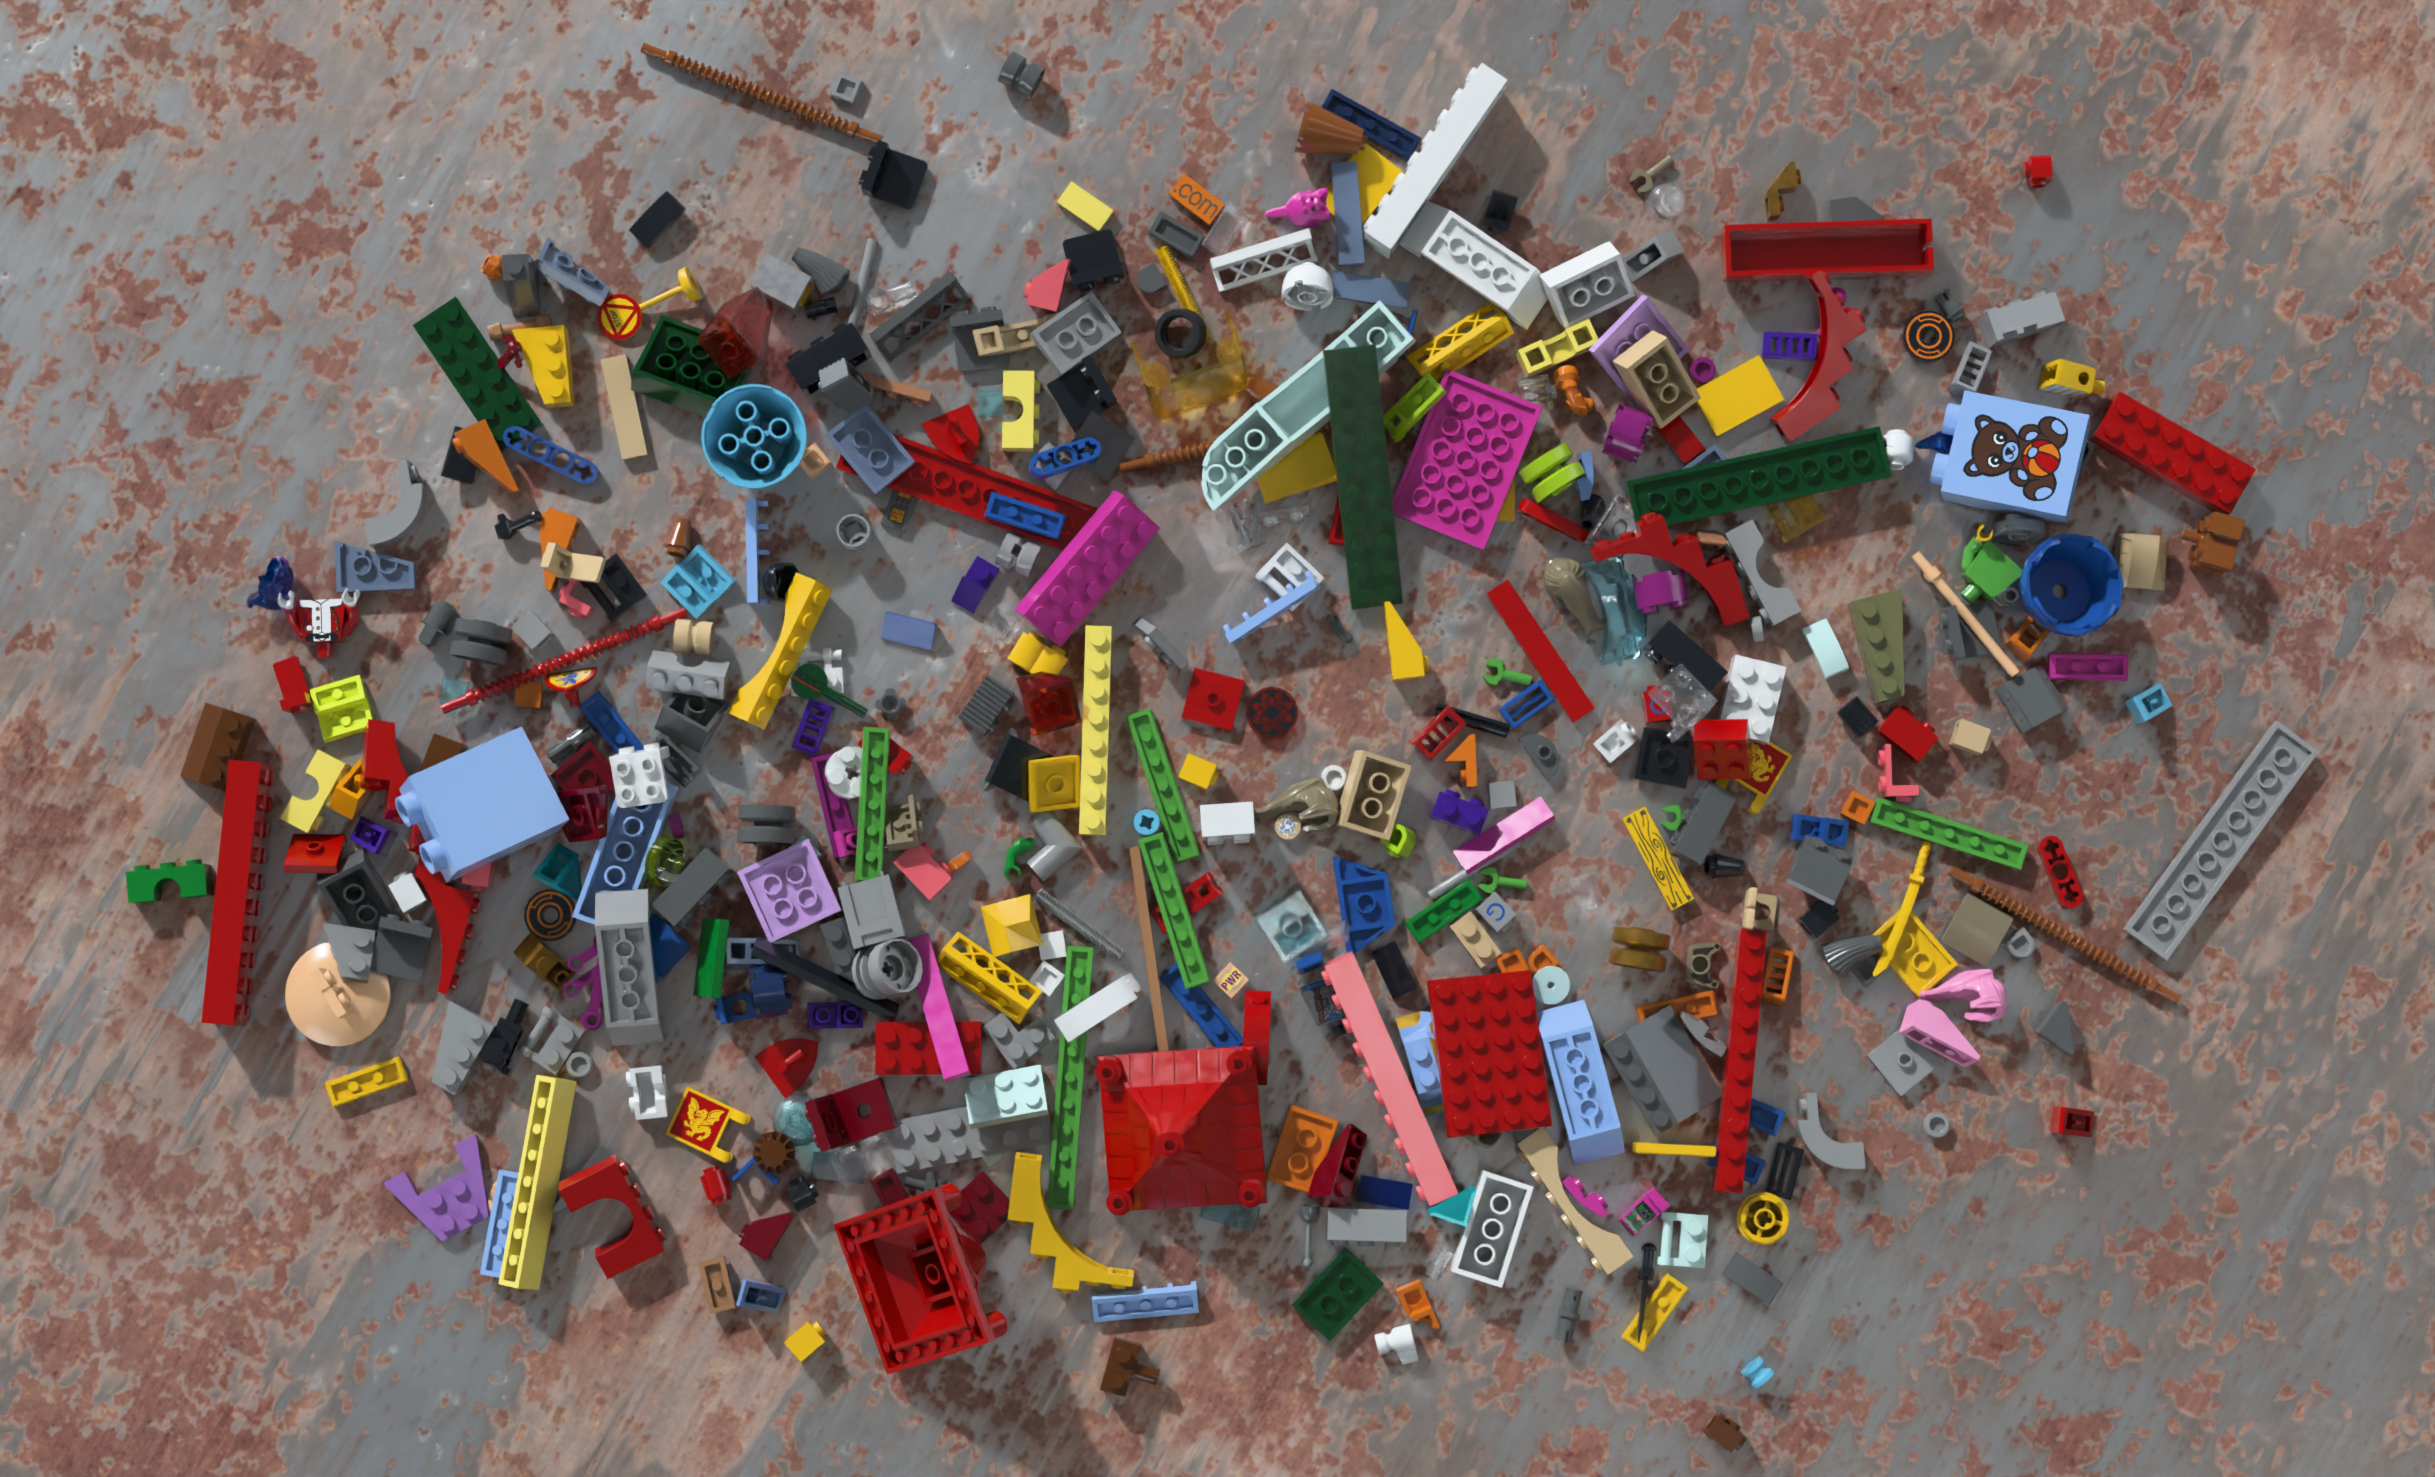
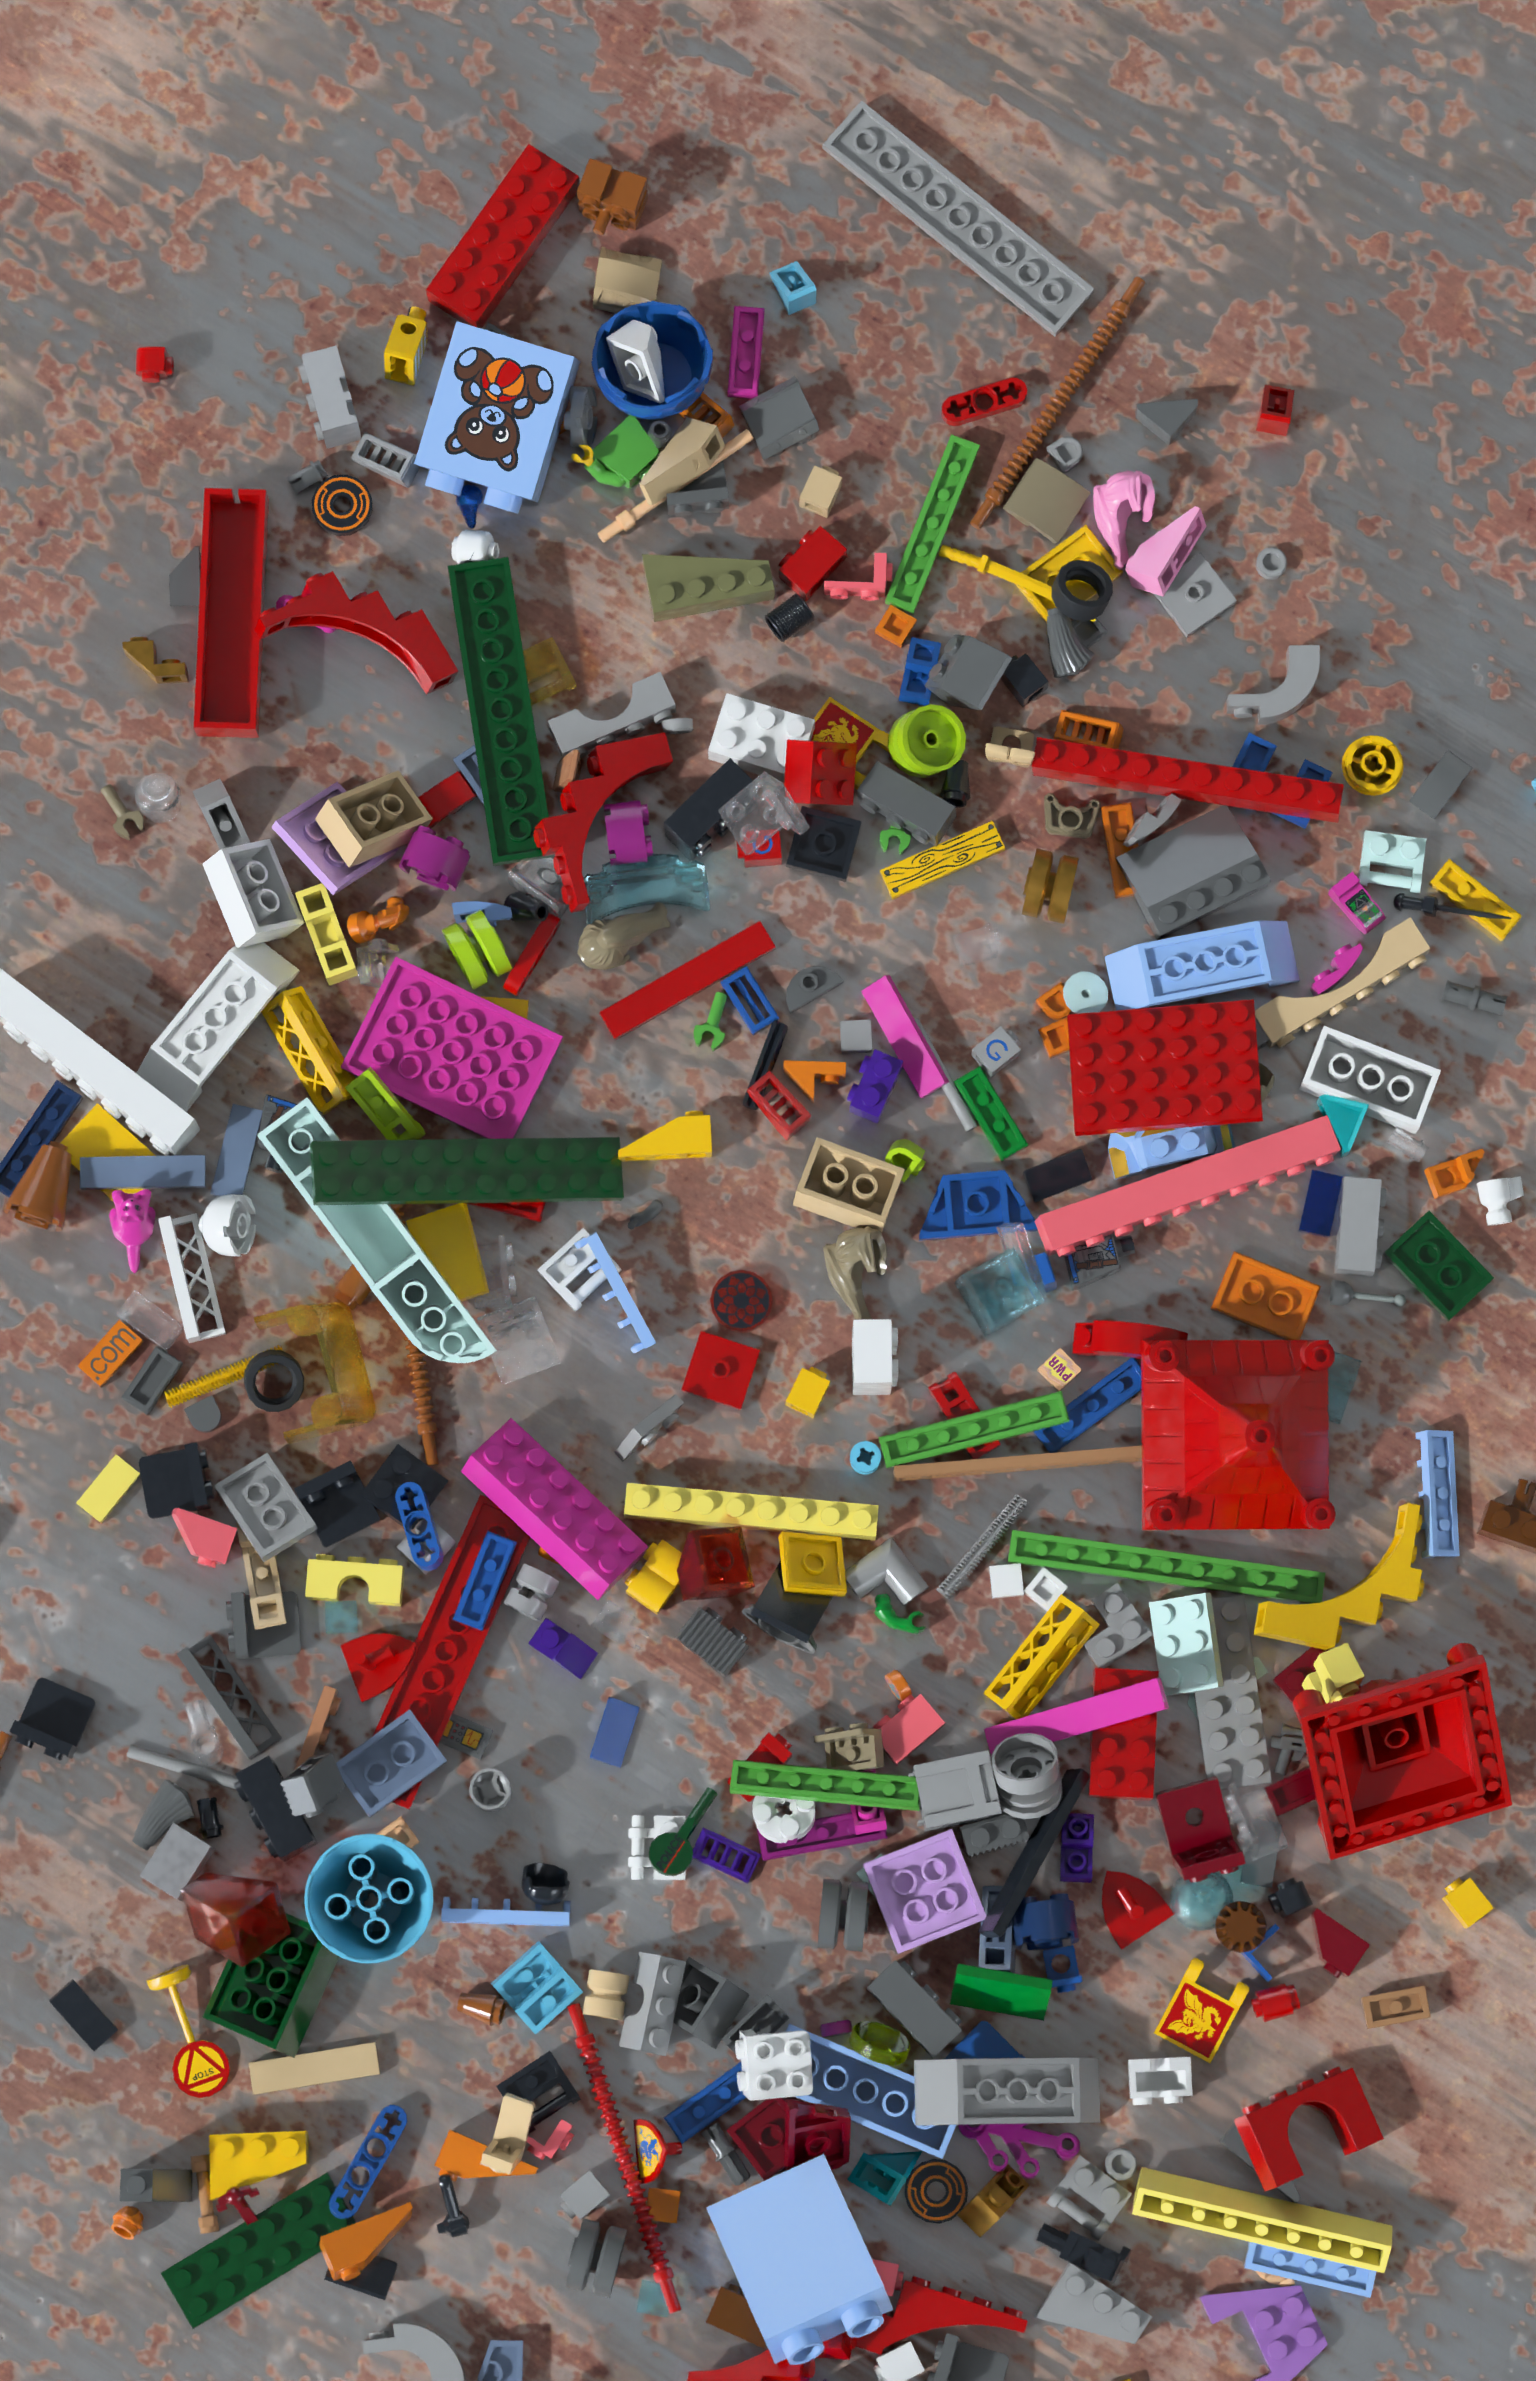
camera: 85 degrees left, 5 degrees down
dark grey arm [419,600,456,647] -> none
sand blue wing [532,237,610,306] -> none
yellow arch [728,572,833,730] -> none
medium blue slope [736,1278,786,1314] -> none
flat silver plate [875,688,907,719] -> none
yellow slope [981,894,1043,957] -> none
white arch [1054,972,1145,1042] -> none
bright green tile [1126,708,1200,864] -> none
tan tile [1275,813,1301,840] -> none
dark red slope [1308,1124,1367,1207] -> none
white tile [1321,765,1347,792] -> none
tan plate [1449,911,1501,969] -> none
bright green bar [1478,867,1527,894] -> none
black bracket [1483,189,1518,233] -> none
white bracket [1593,719,1638,763] -> none
yellow tile [1631,1142,1716,1157] -> none
magenta tile [1689,357,1716,384] -> none
yellow tile [1696,355,1785,438] -> none
dark purple slope [1761,332,1818,362] -> none
black tile [1765,1142,1804,1200] -> none
light aqua slope [1802,619,1849,679] -> none
none -> white slope [606,320,665,404]
none -> tan slope [639,417,725,505]
none -> lime wheel [888,704,966,778]
none -> black tyre [1051,560,1113,621]
none -> light yellow arch [1302,1643,1365,1703]

